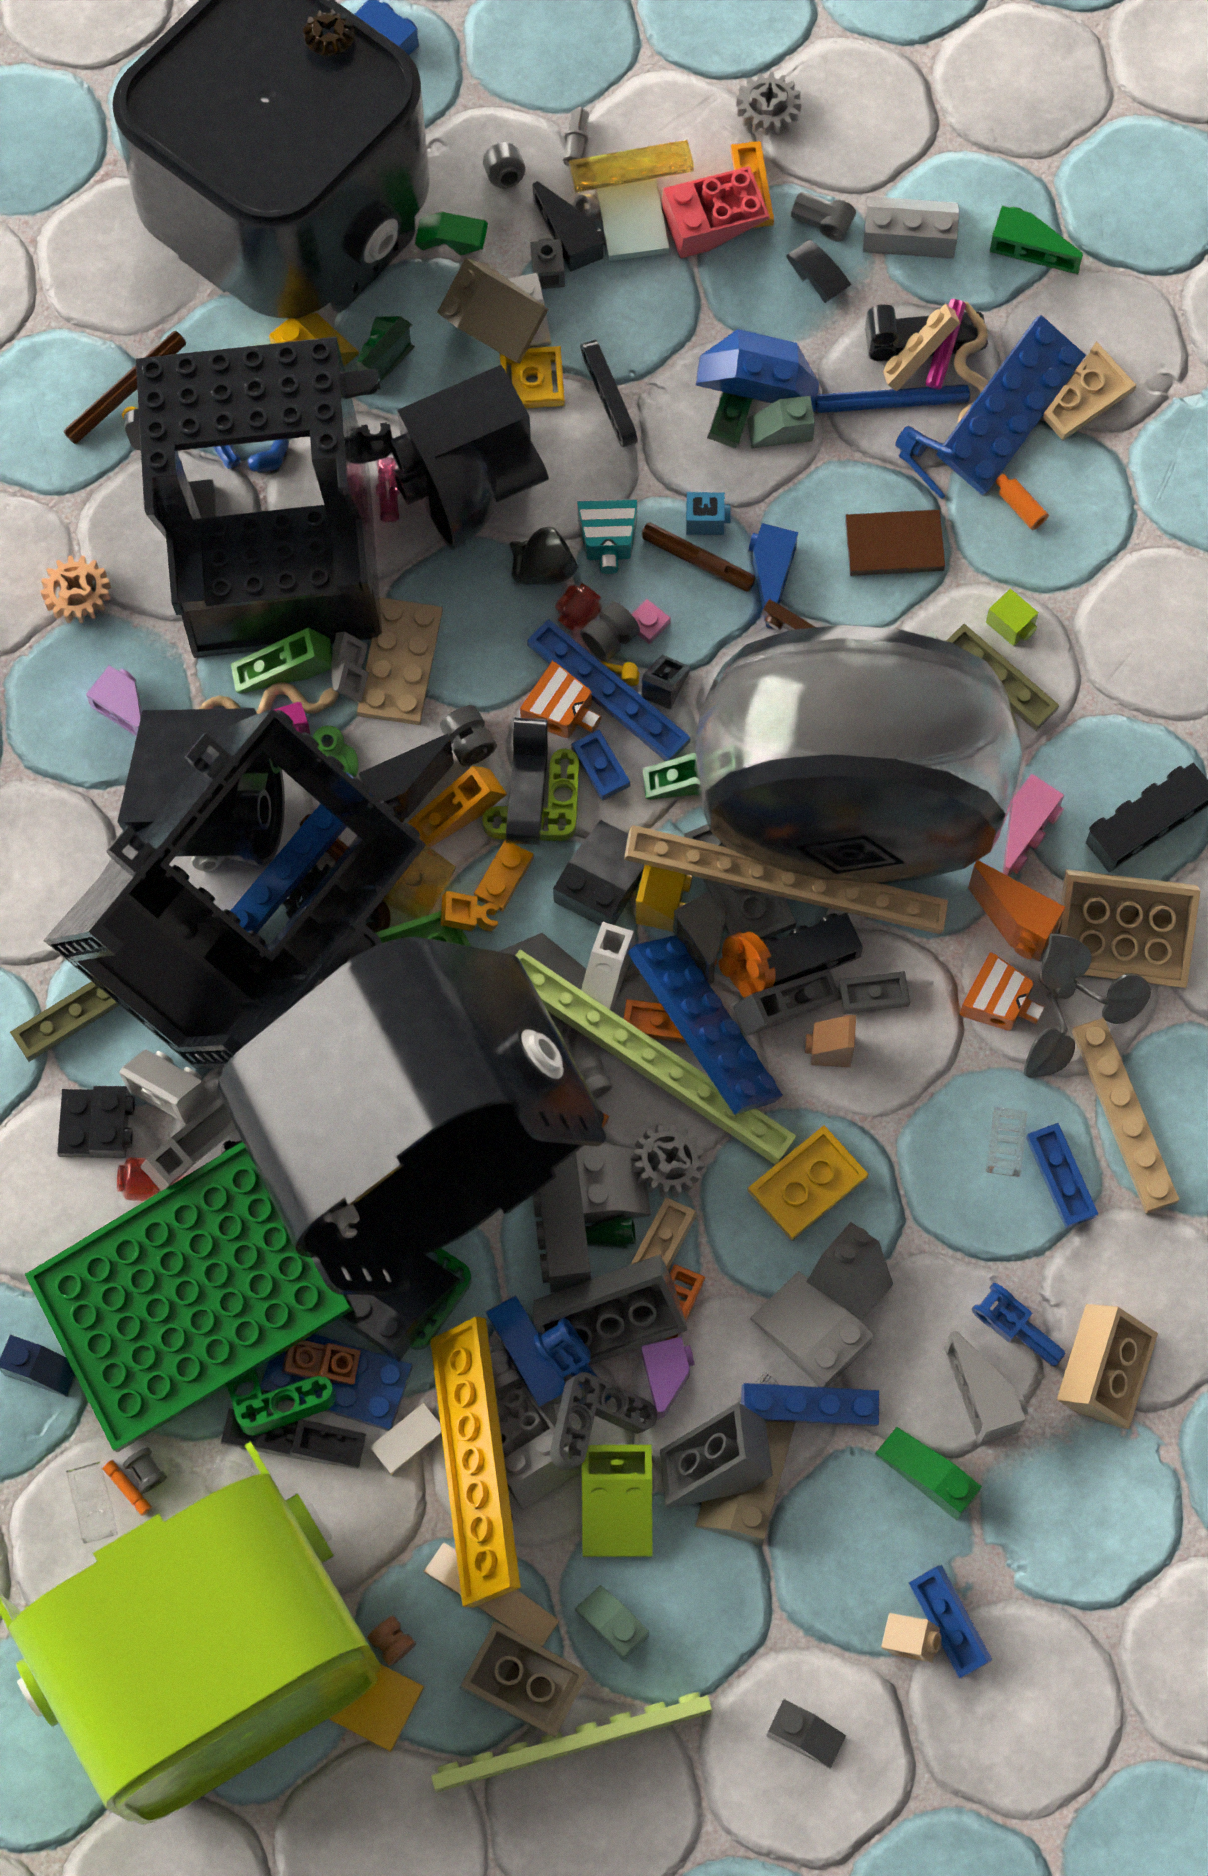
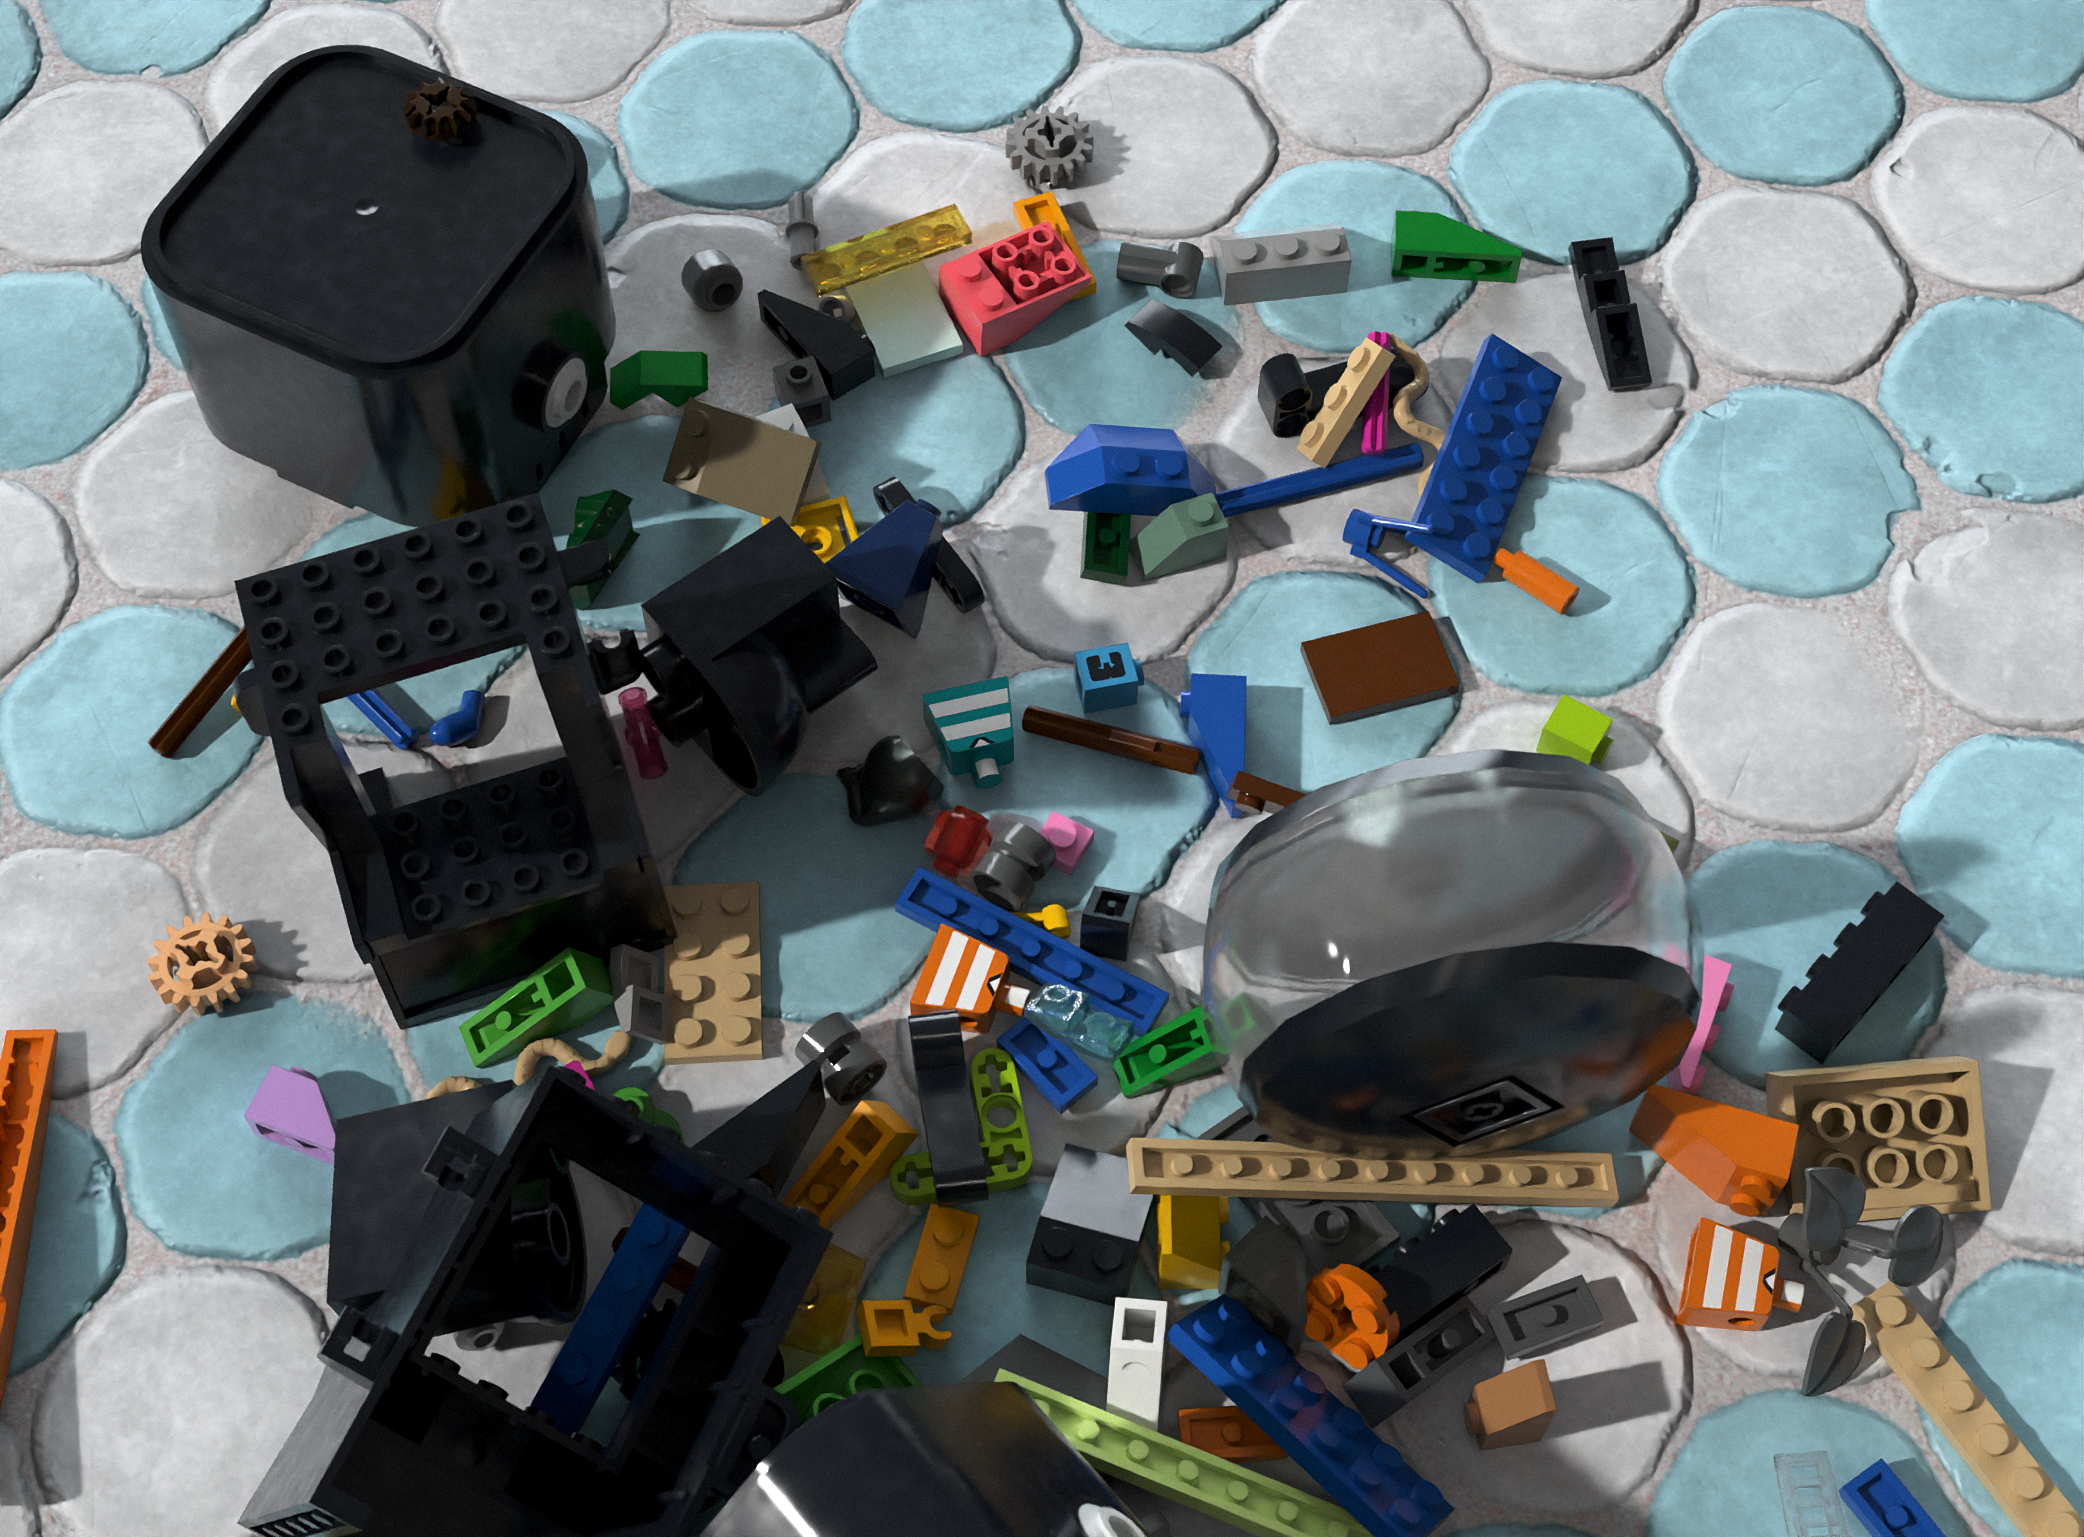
camera: 15 degrees left, 10 degrees down
tan wing [1043,341,1136,441] -> none
none -> dark blue slope [825,499,944,638]
none -> clear light blue slope [1024,982,1134,1064]
none -> black slope [1568,237,1652,391]

